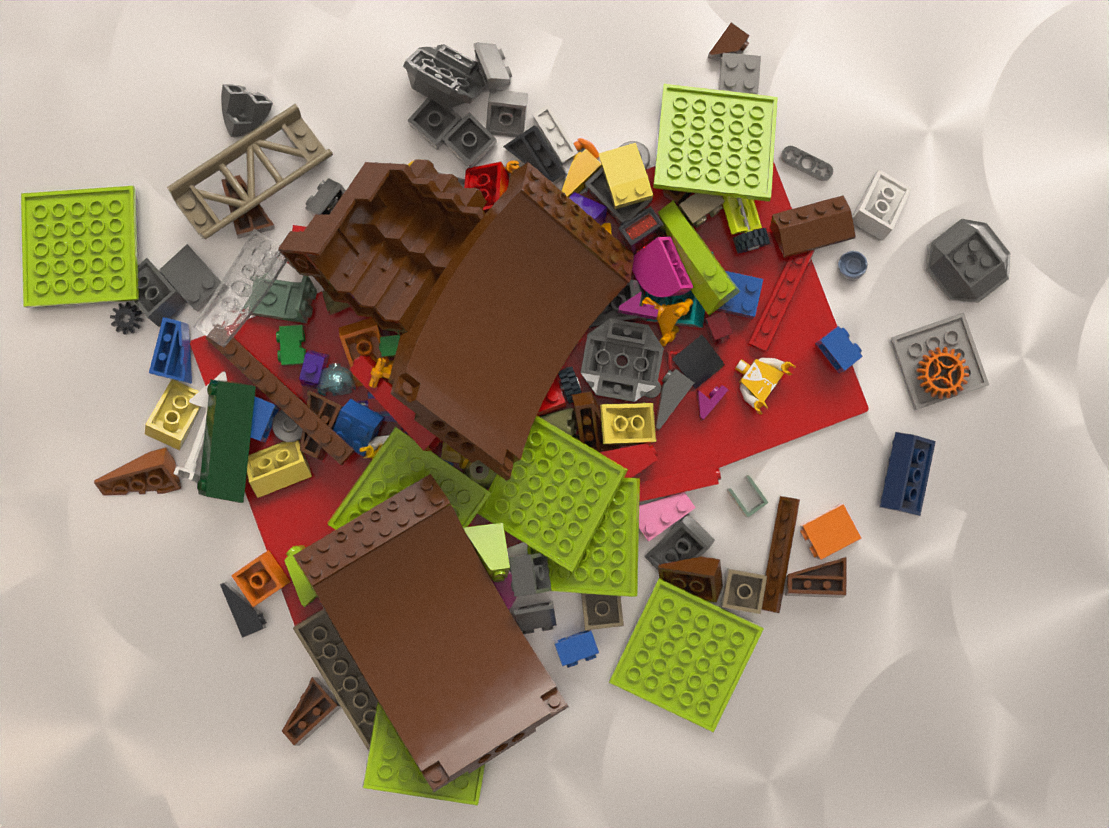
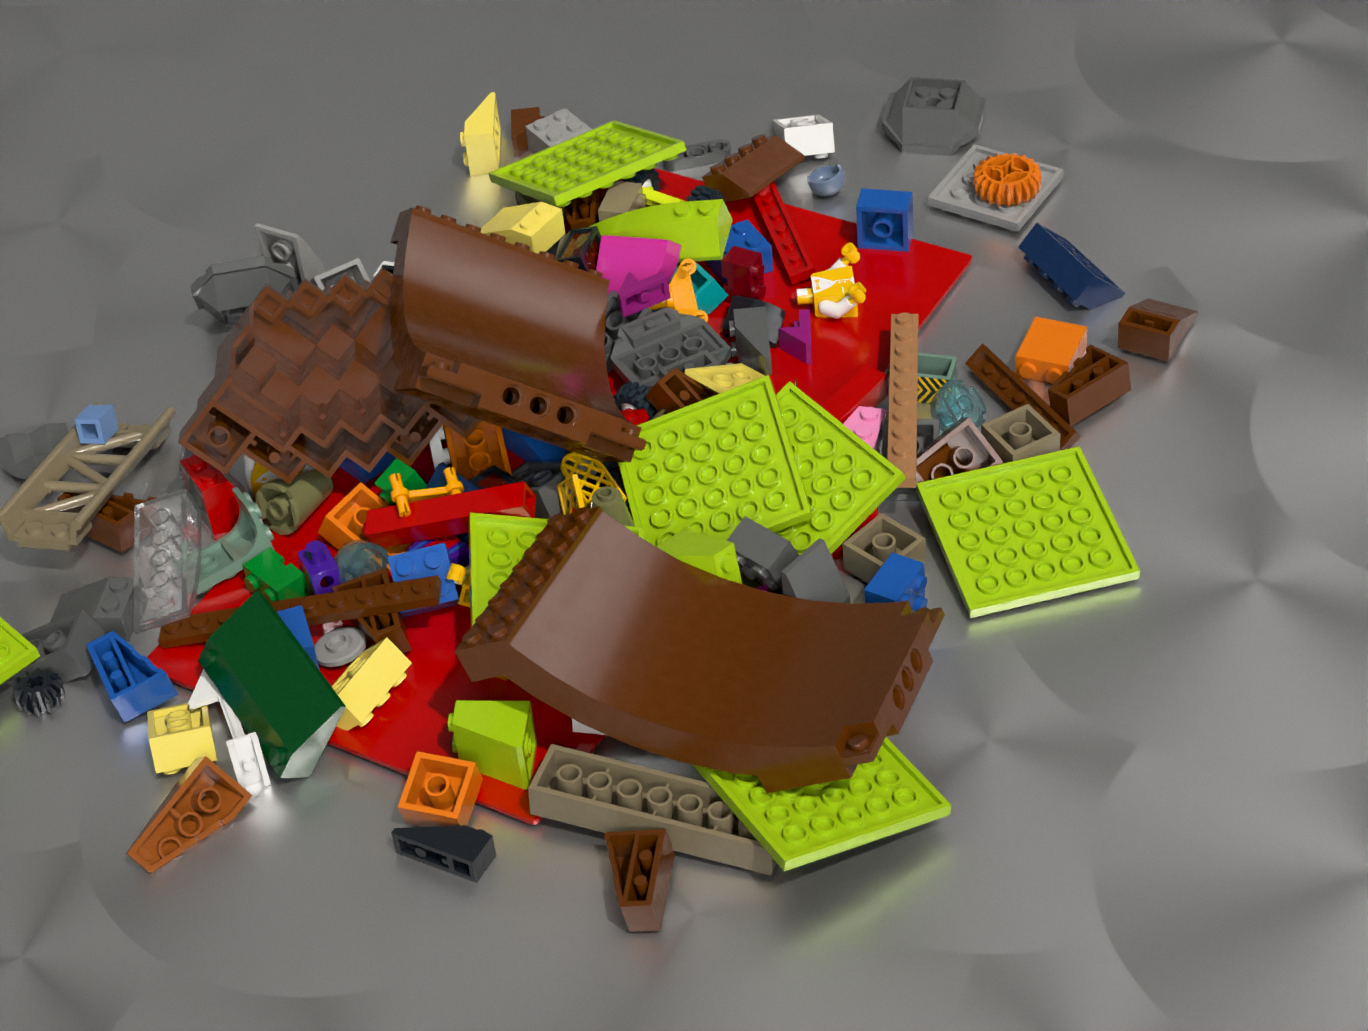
camera: 30 degrees left, 45 degrees down
none -> medium blue brick [74,405,119,444]
none -> light yellow slope [460,92,501,176]
none -> medium nougat plate [887,313,919,488]
none -> clear light blue cylinder [930,379,986,432]
none -> reddish brown slope [1118,298,1198,361]

